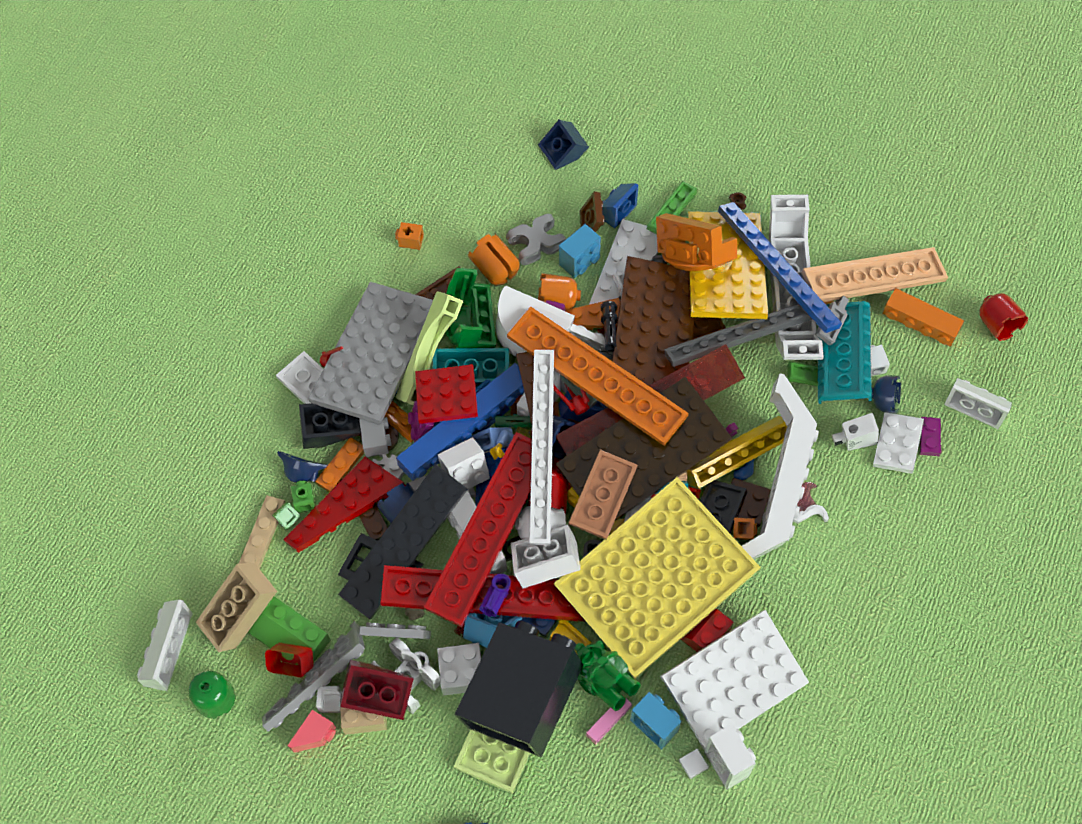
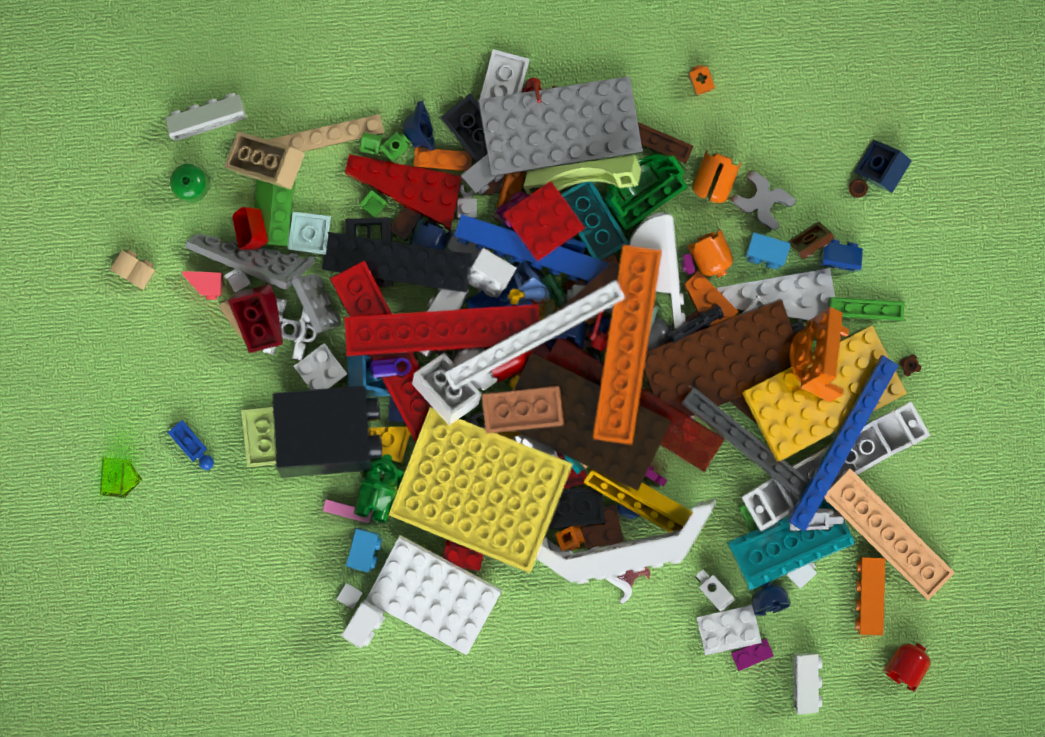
camera: 55 degrees right, 25 degrees up
none -> tan brick [110,249,156,290]
none -> light aqua plate [288,212,331,254]
none -> bright green panel [360,190,388,218]
none -> reddish brown plate [848,179,868,198]

